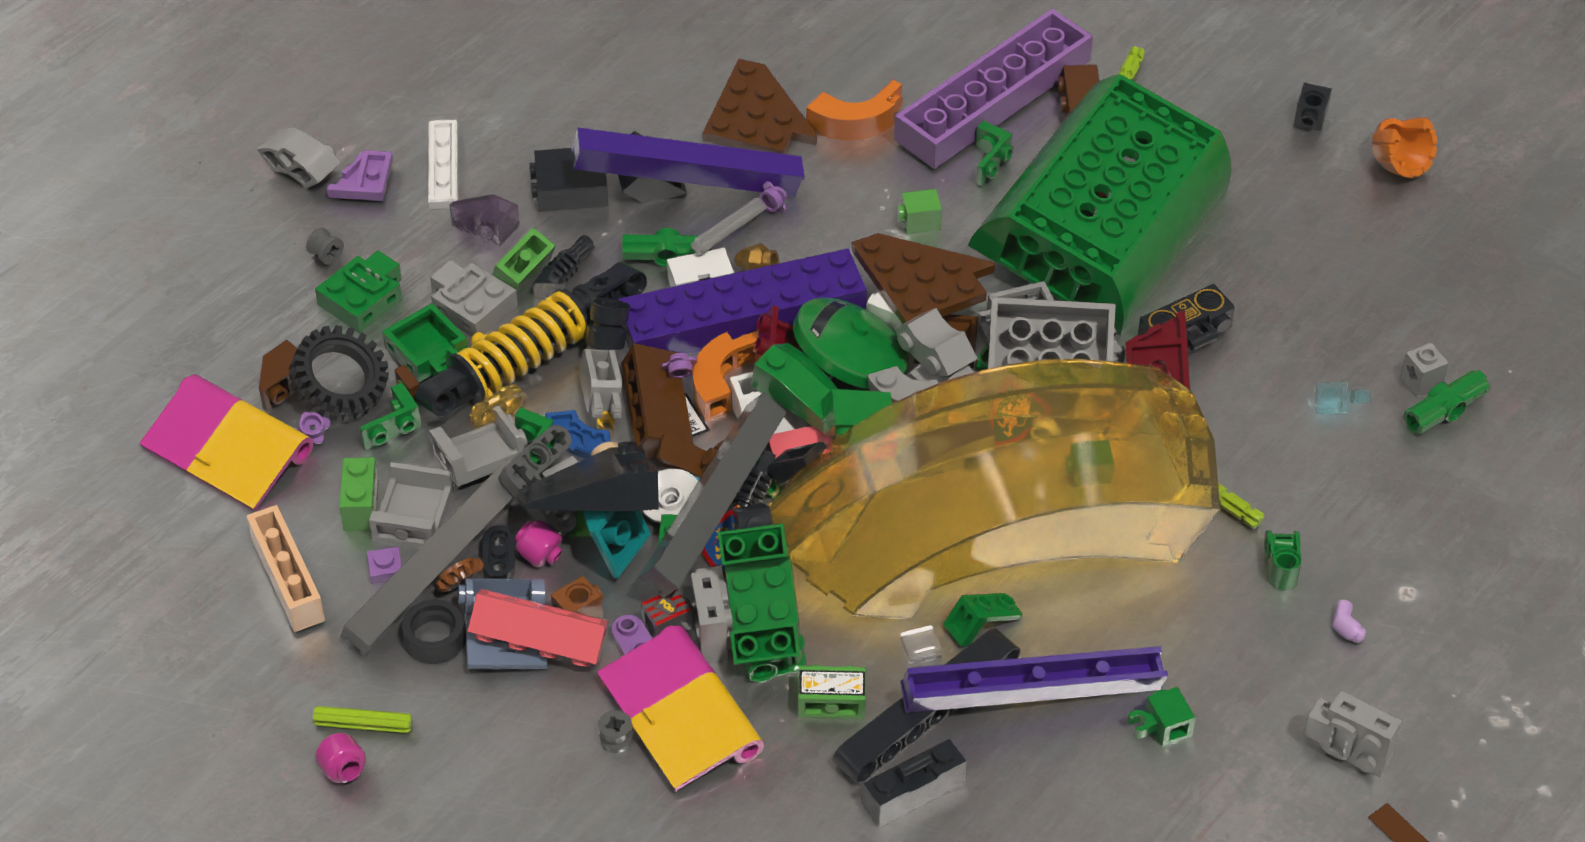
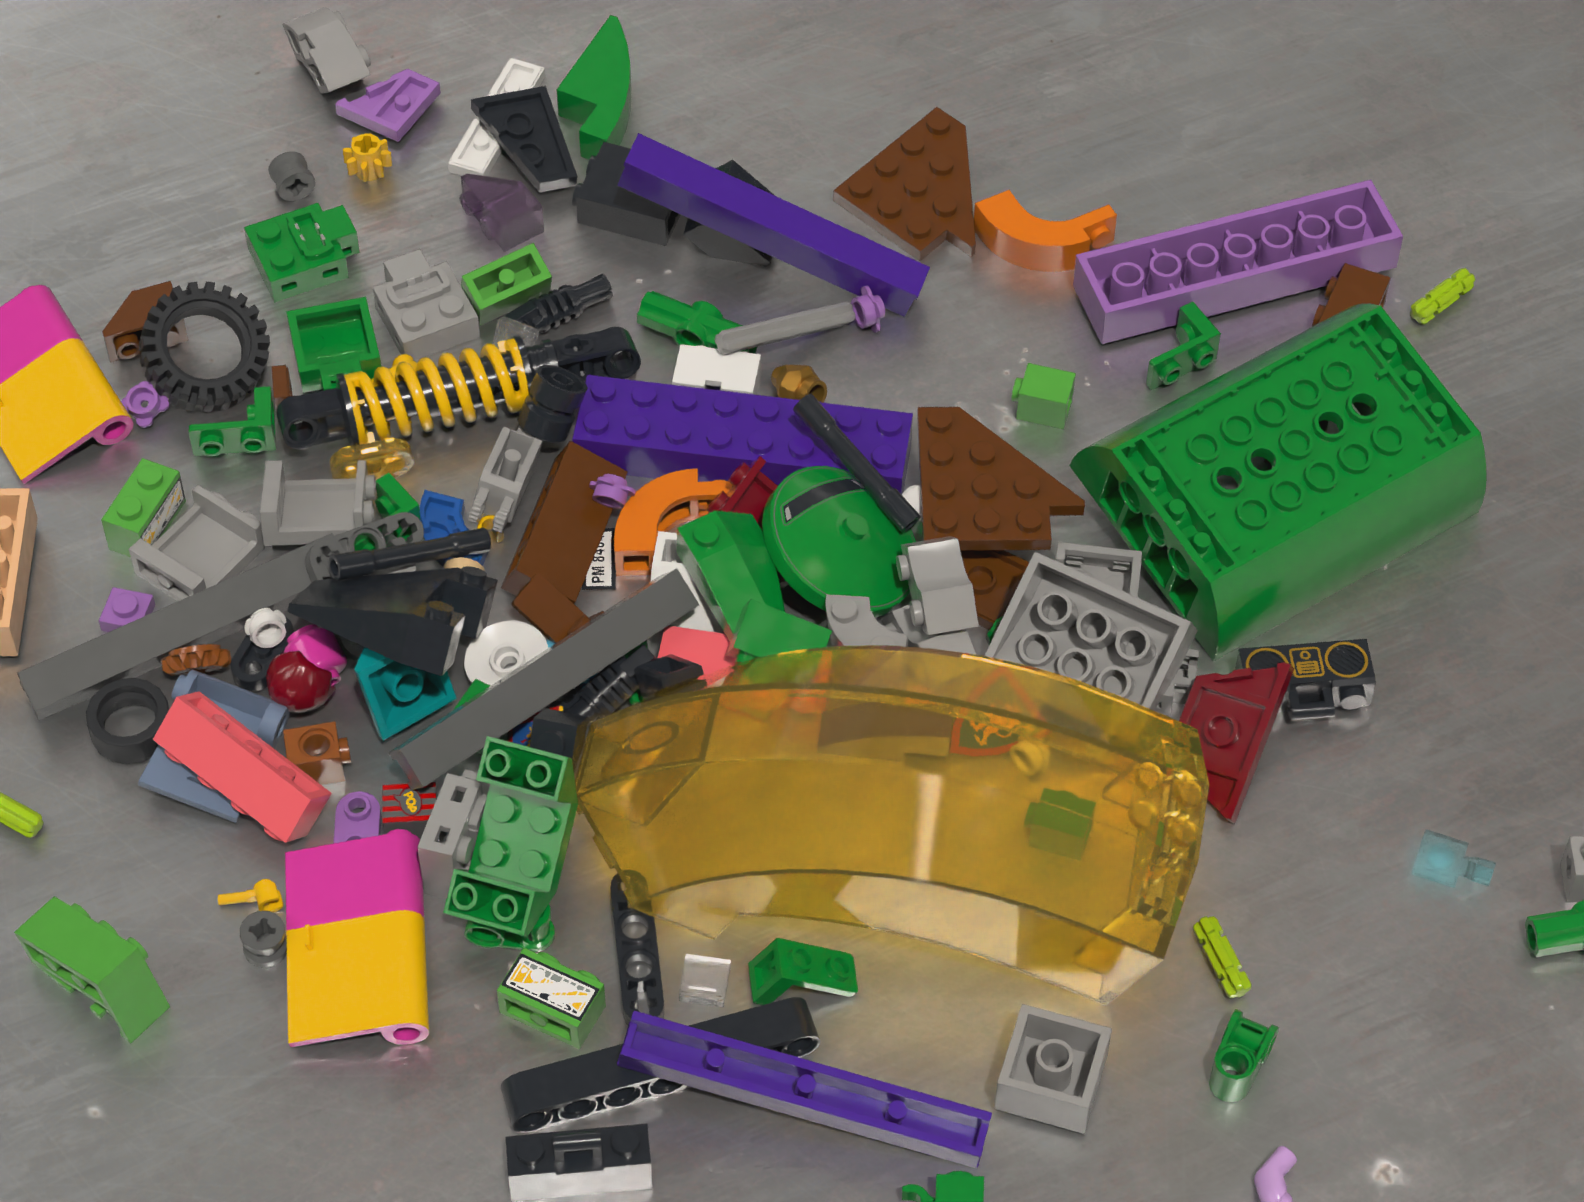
camera: 25 degrees right, 5 degrees up
none -> bright green wedge [14,896,170,1044]
none -> yellow hand [218,879,283,912]
none -> white plate [244,608,286,648]
none -> dark red hair [266,651,336,713]
none -> black piece [328,528,491,581]
none -> yellow gear [343,133,392,182]
none -> black wing [471,86,578,193]
none -> green slope [556,15,631,160]
none -> black beam [610,868,665,1025]
none -> black piece [793,394,921,533]
none -> light grey brick [995,1004,1112,1134]

